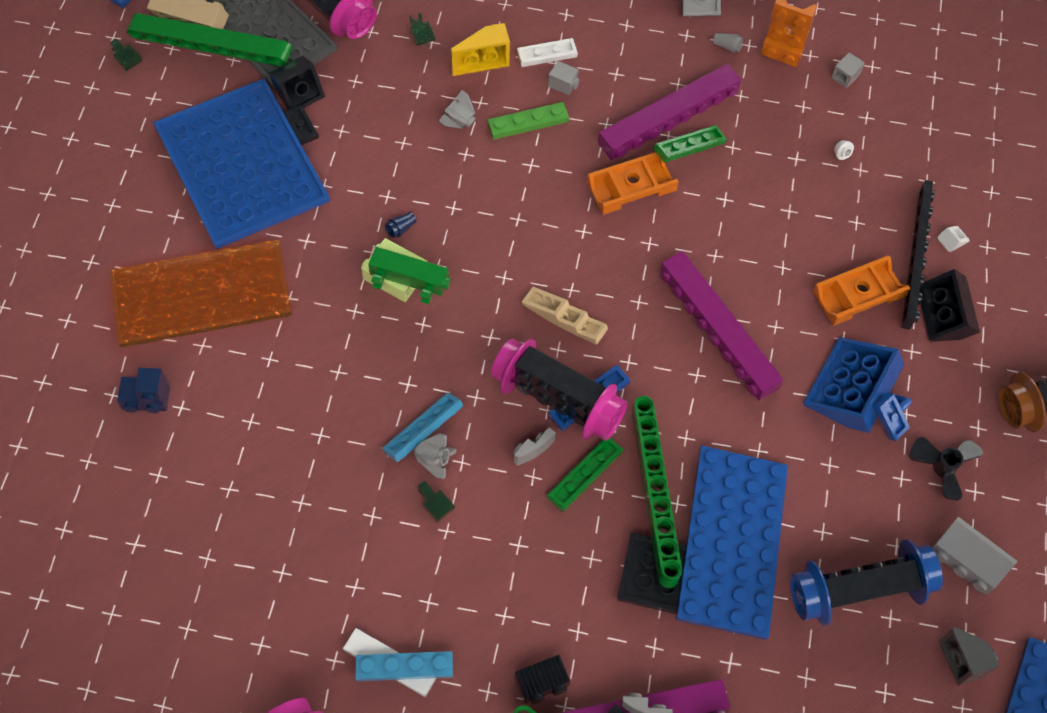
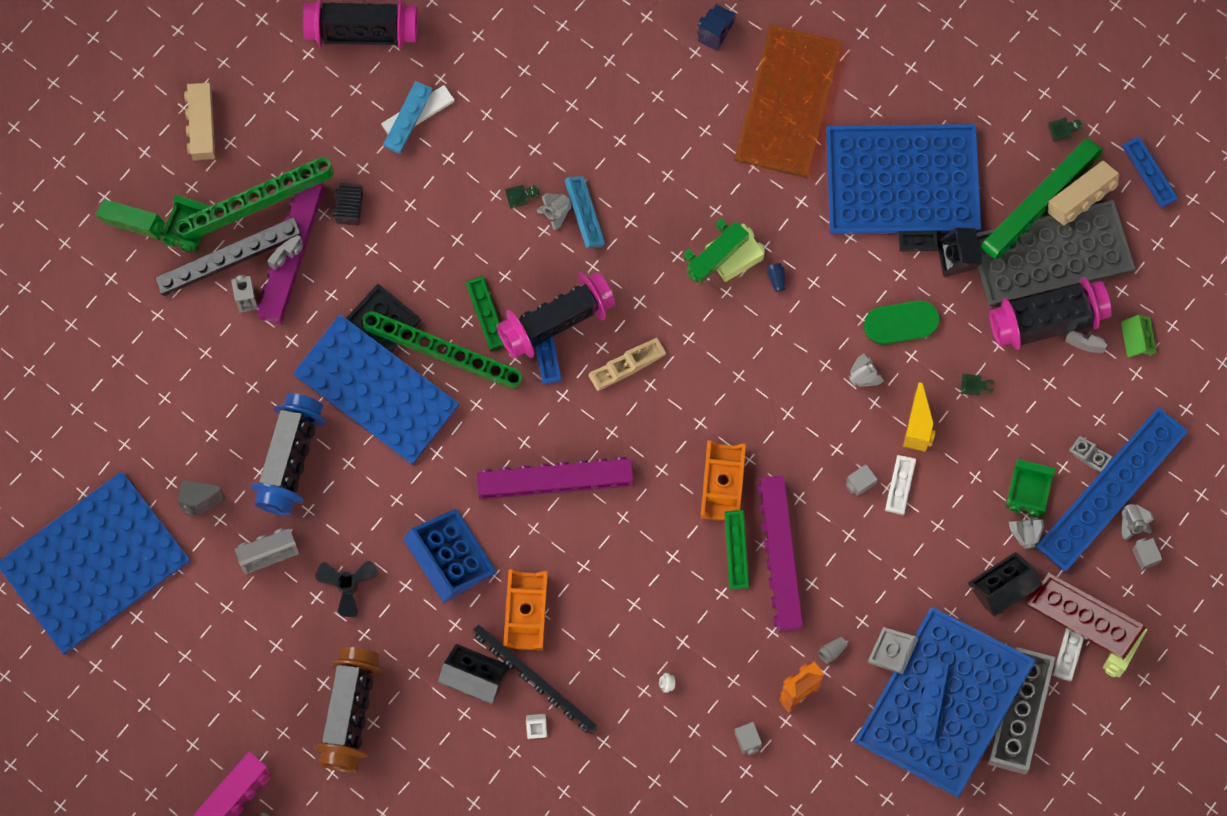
camera: 120 degrees right, 10 degrees up
bright green plate [488,102,569,140] -> none
light grey slope [513,428,556,466] -> none
blue plate [874,392,912,441] -> none
none -> green tile [863,300,939,345]

